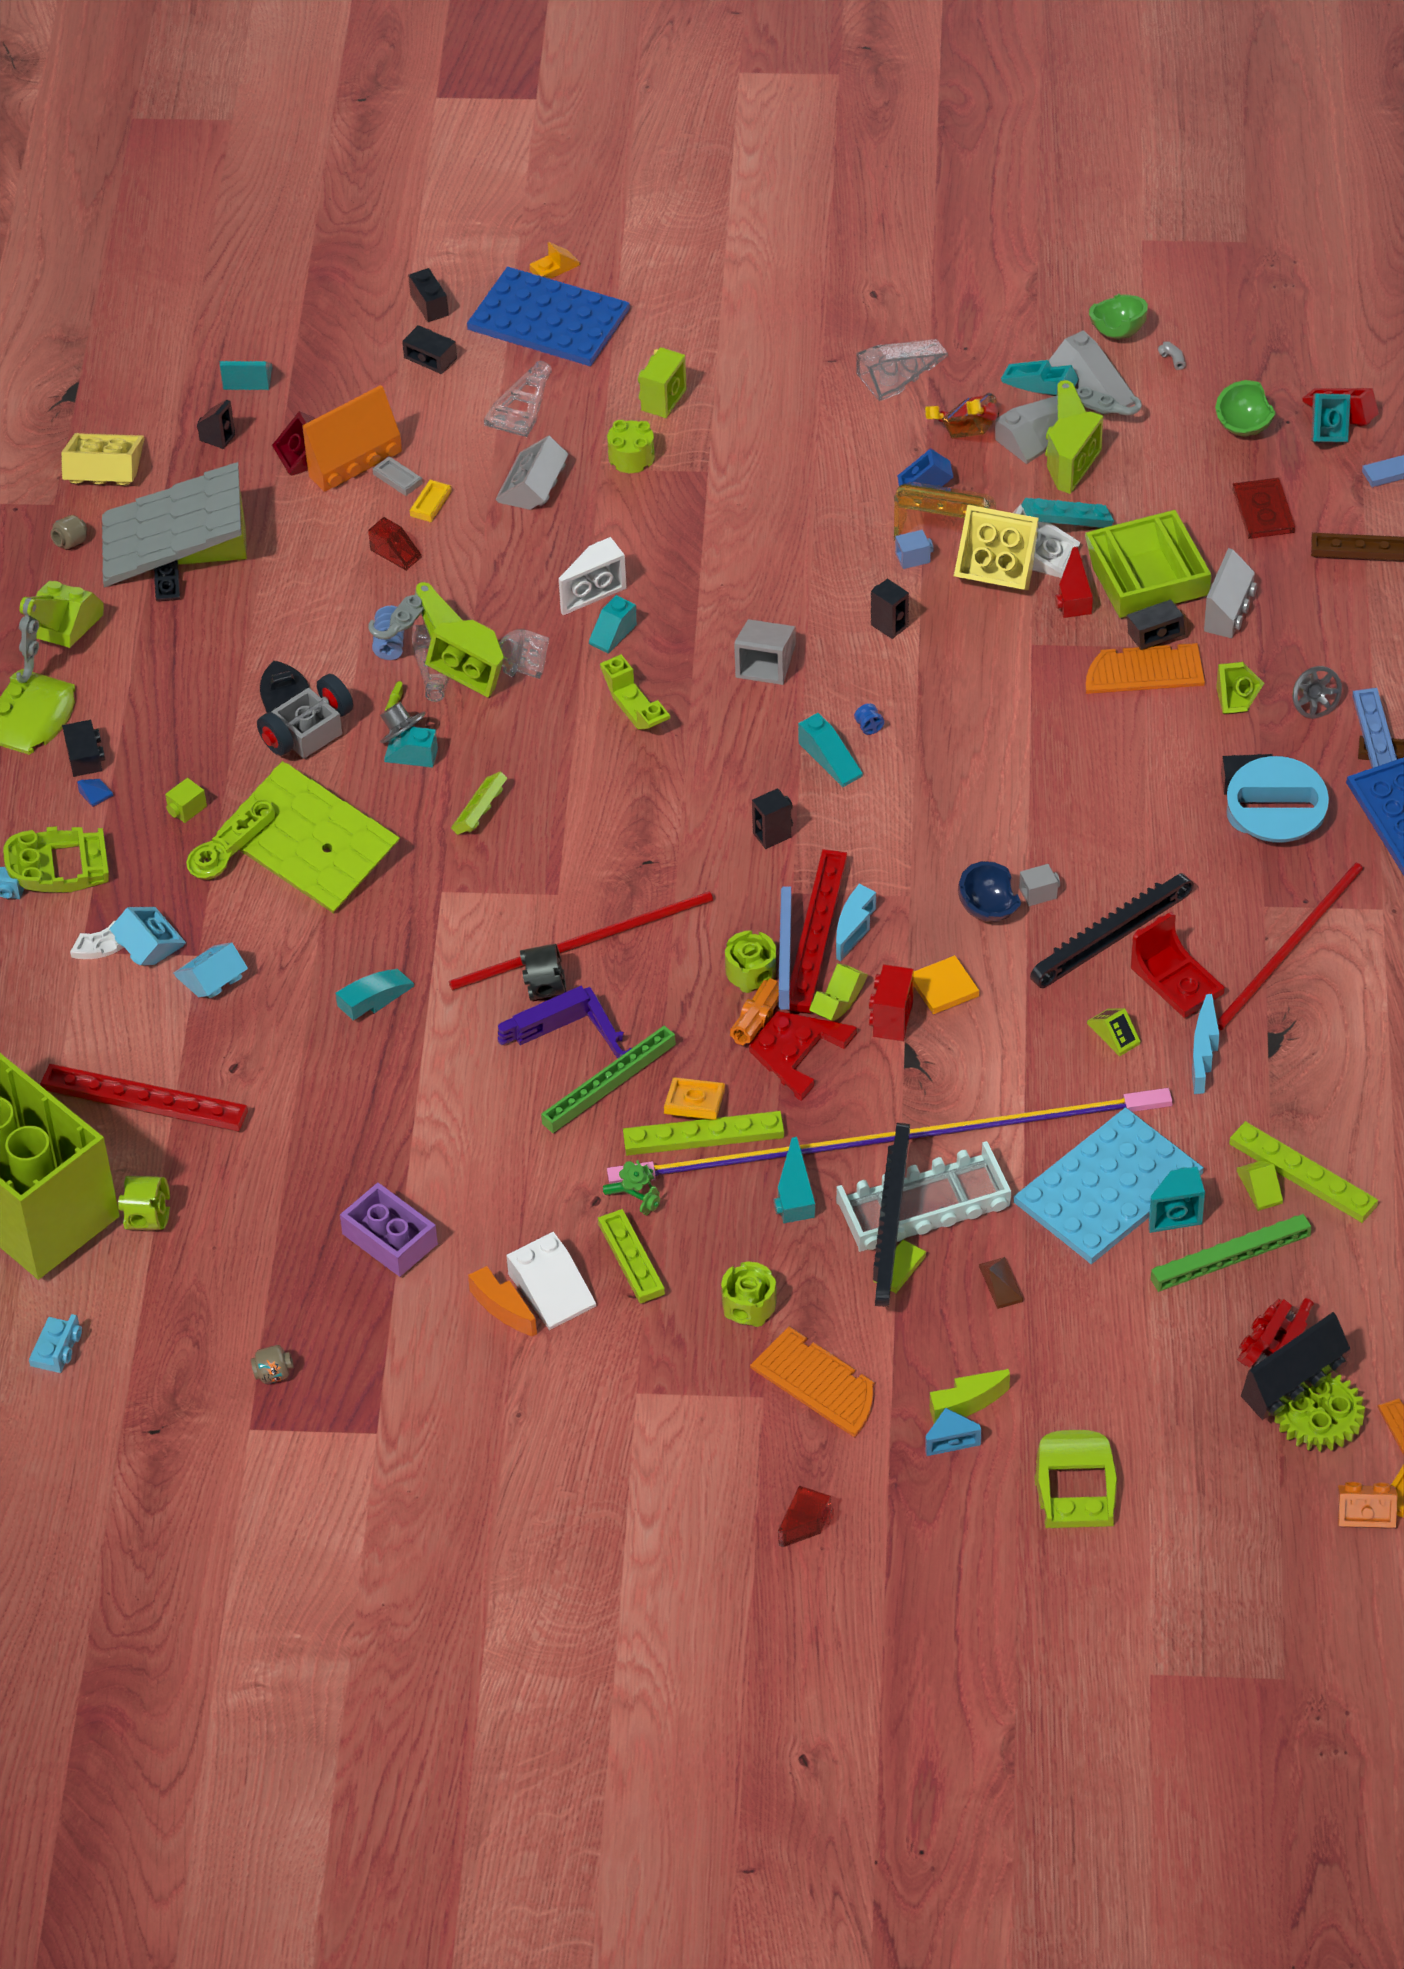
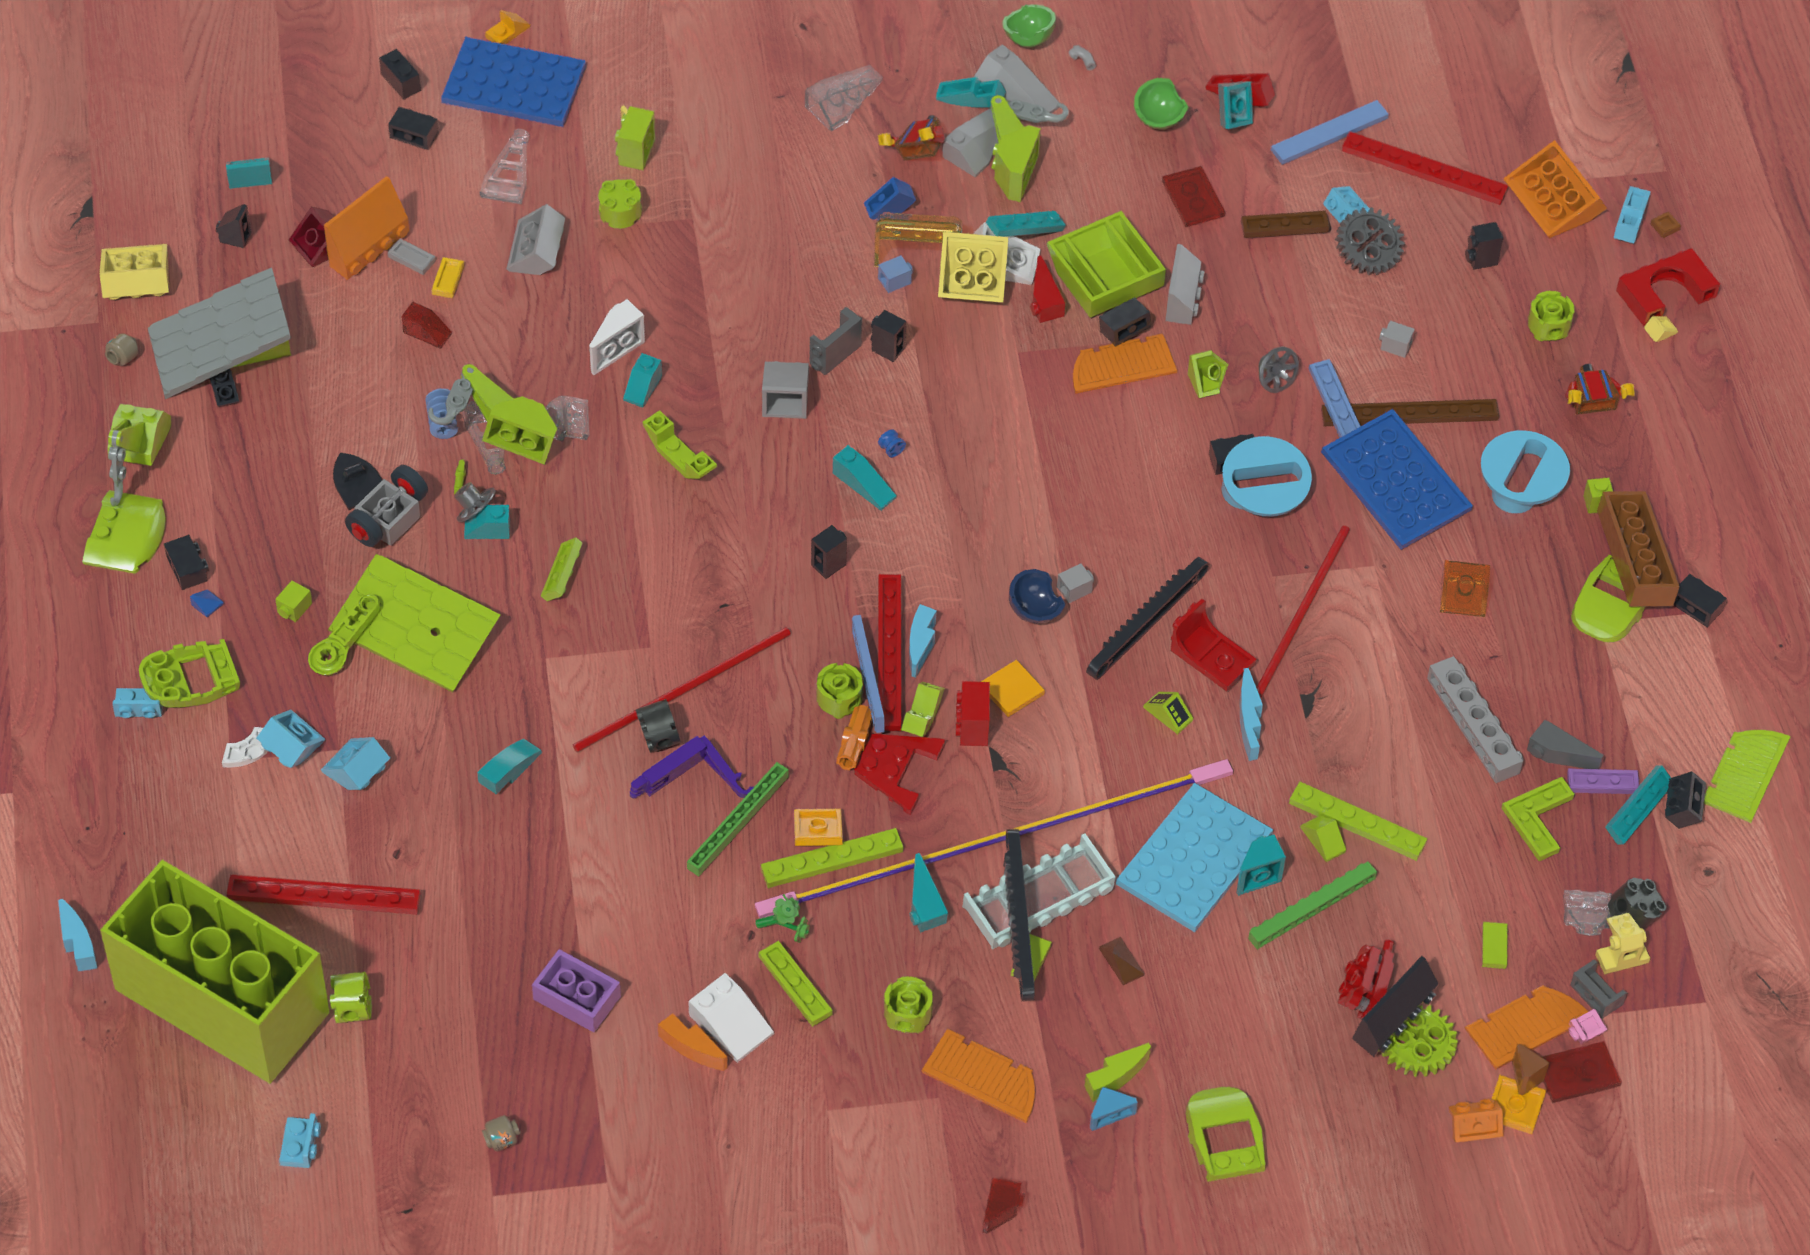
camera: 15 degrees left, 5 degrees up
none -> dark grey panel [810,307,862,376]

